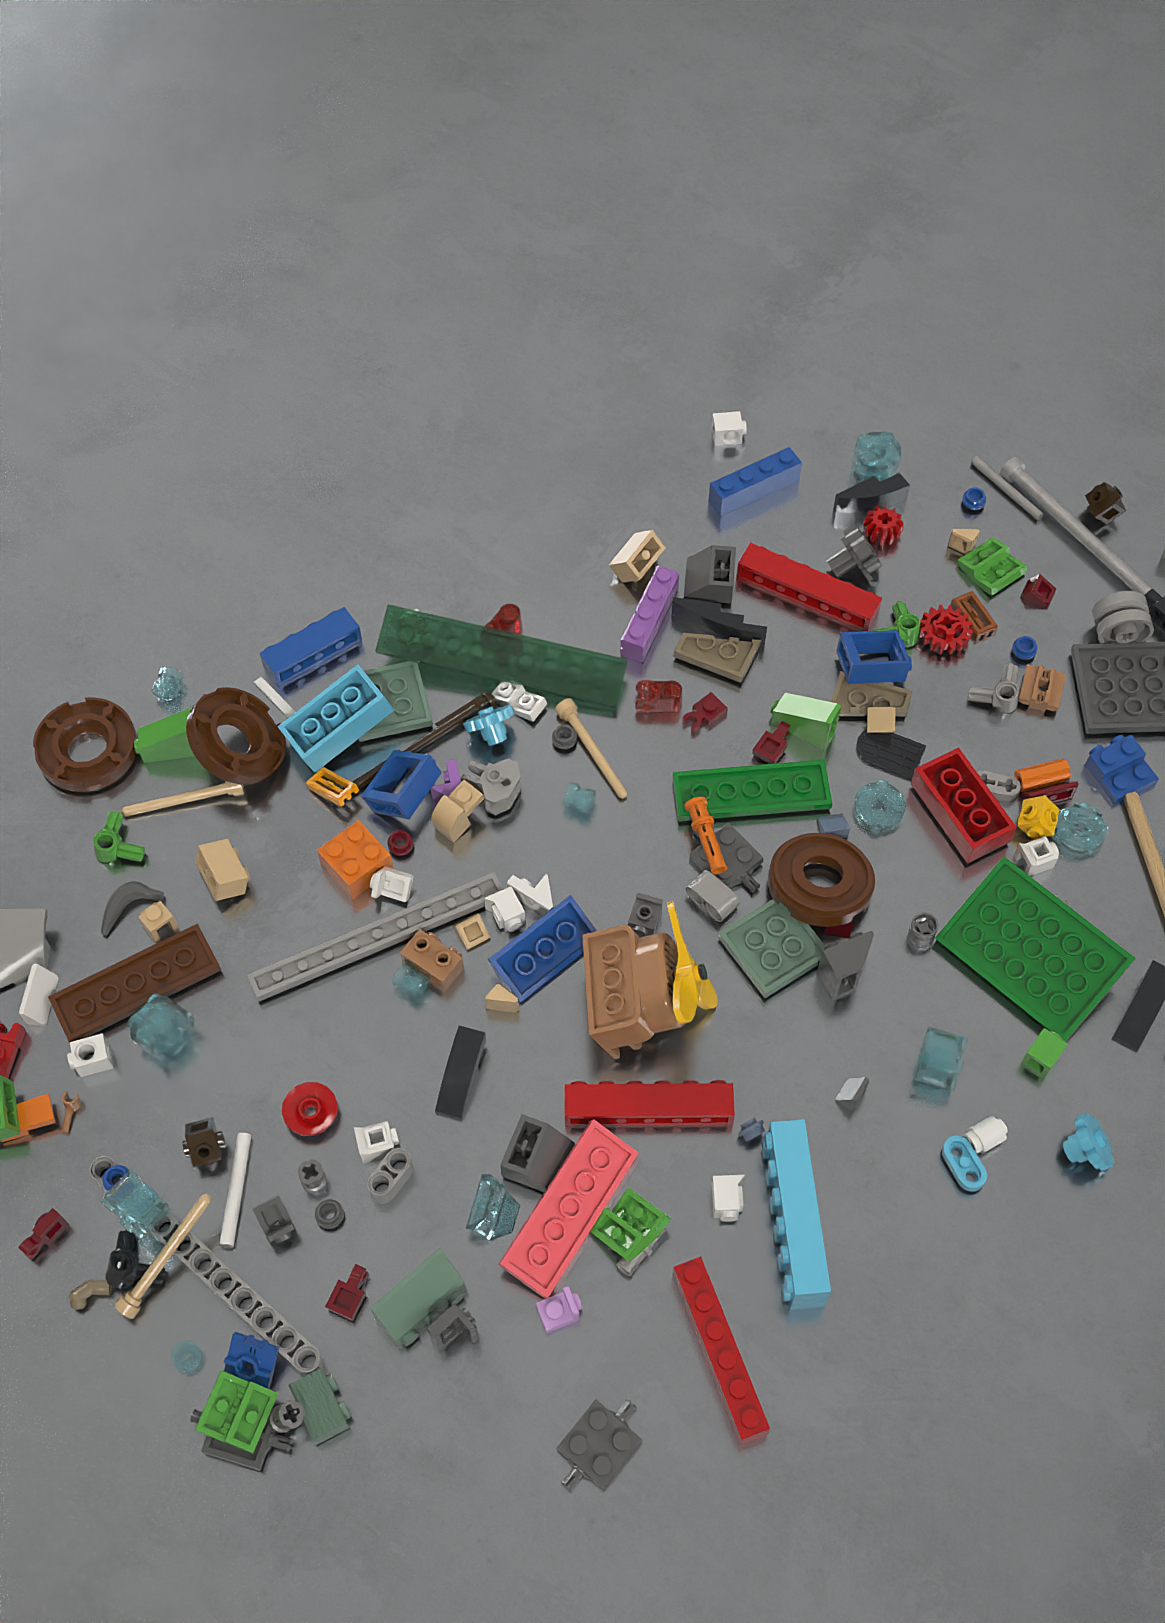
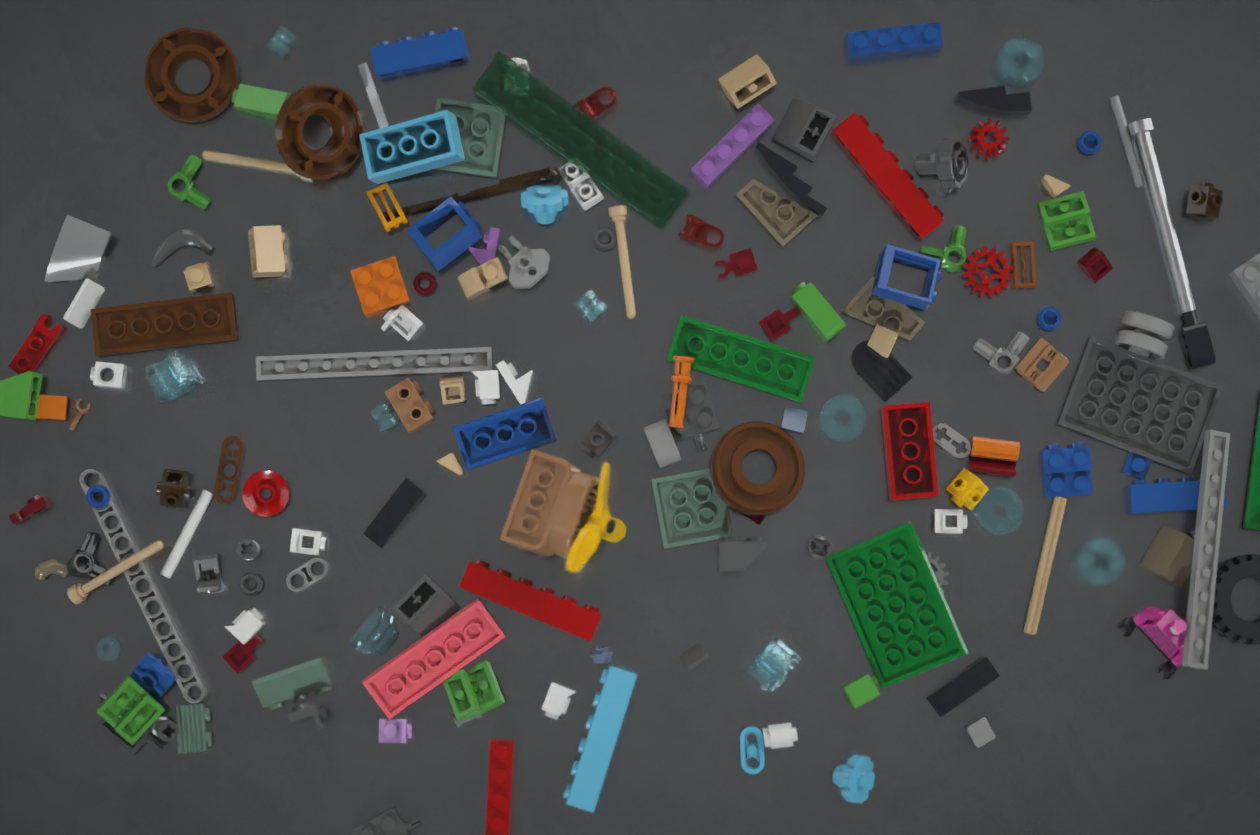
camera: 20 degrees right, 25 degrees up
clear light blue brick [100,1169,172,1239] -> none
none -> reddish brown beam [214,436,244,504]
none -> white window [224,608,266,645]

